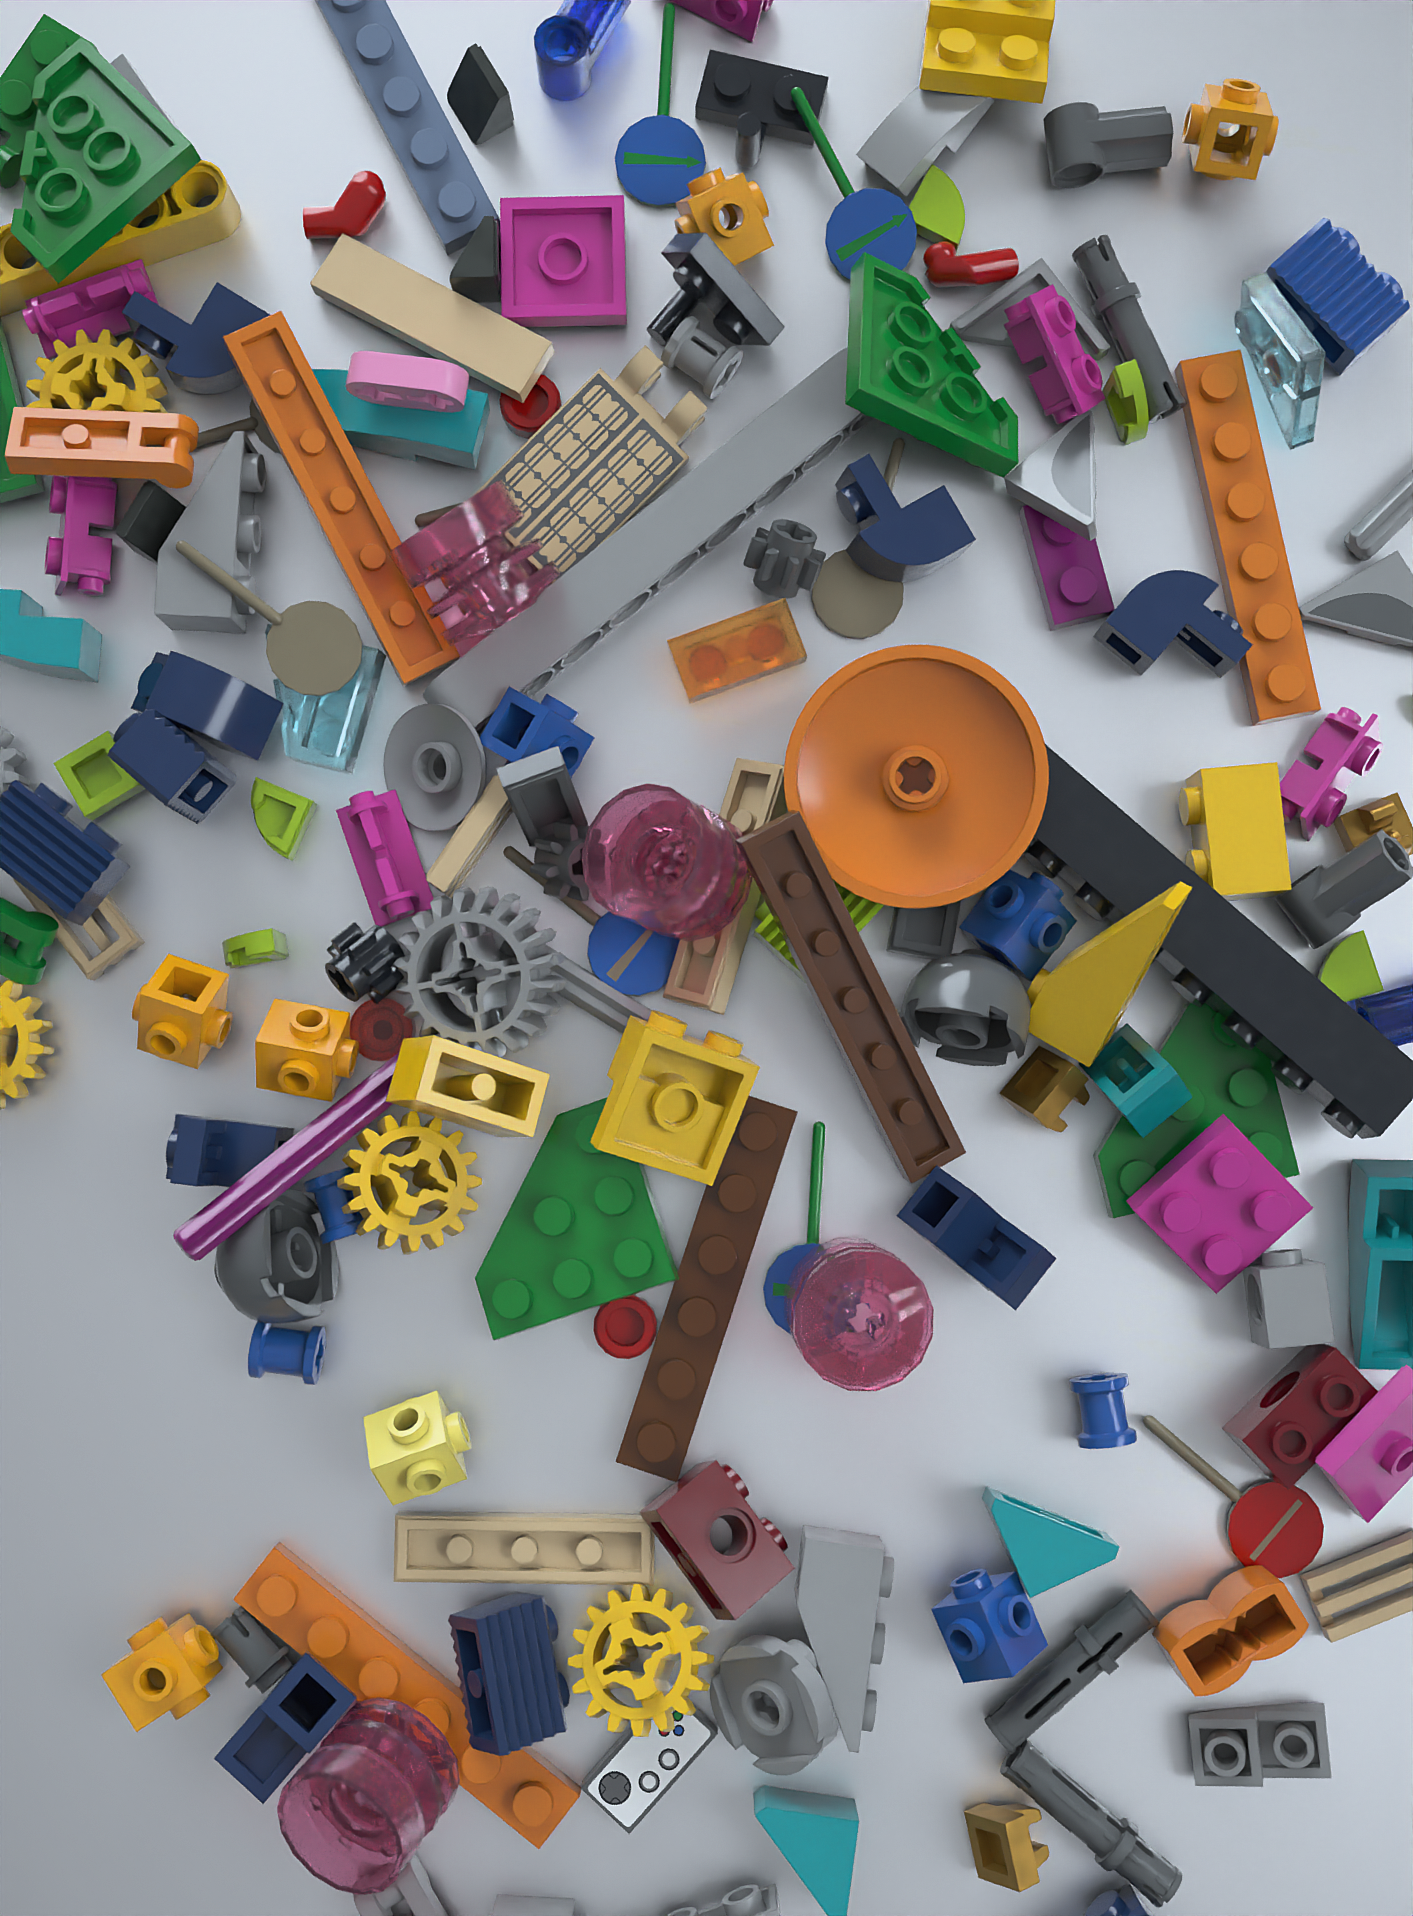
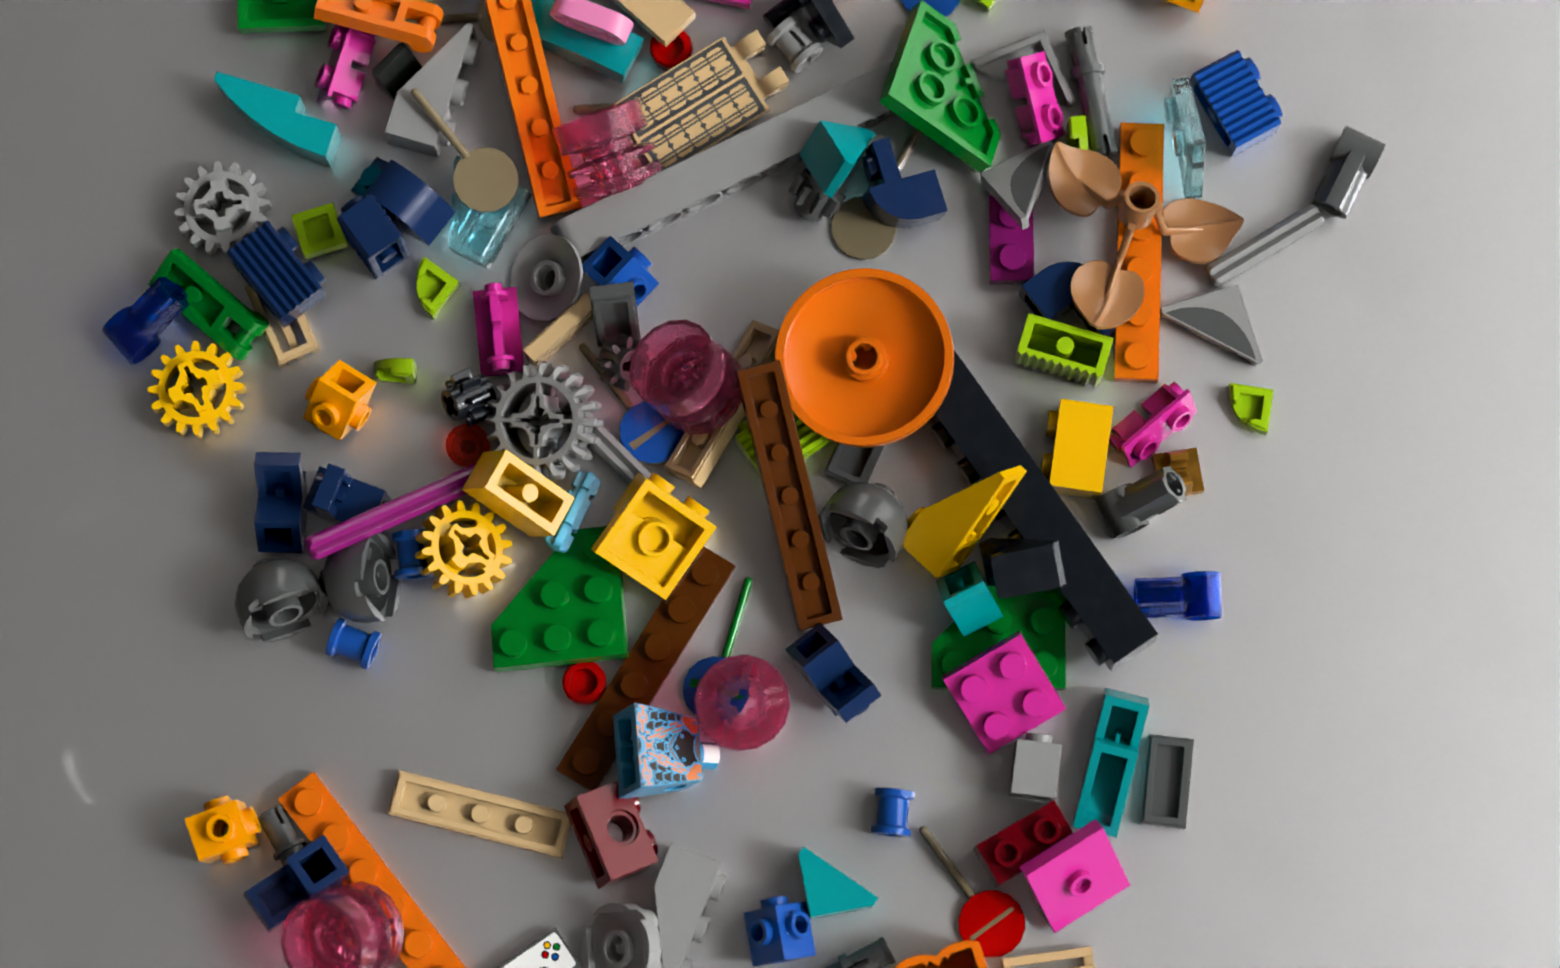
camera: 10 degrees right, 5 degrees down
light orange brick [255,999,359,1102] -> none
light yellow brick [363,1391,471,1506] -> none
dark blue brick [448,1592,570,1756] -> none
yellow gear [568,1584,714,1737] -> none
clear orange plate [667,598,807,704] -> none
red arm [923,241,1019,288] -> none
blue brick [959,869,1077,982] -> none
pearl gold tile [999,1045,1090,1132] -> none
lime tile [1318,930,1384,1002] -> none
none -> dark grey cylinder [235,558,329,642]
none -> dark blue brick [254,452,308,553]
none -> medium azure axle [544,471,601,553]
none -> dark azure torso [613,703,720,799]
none -> teal slope [799,120,875,198]
none -> black slope [979,538,1066,598]
none -> lime brick [1014,313,1114,388]
none -> medium nougat plant [1048,142,1244,329]

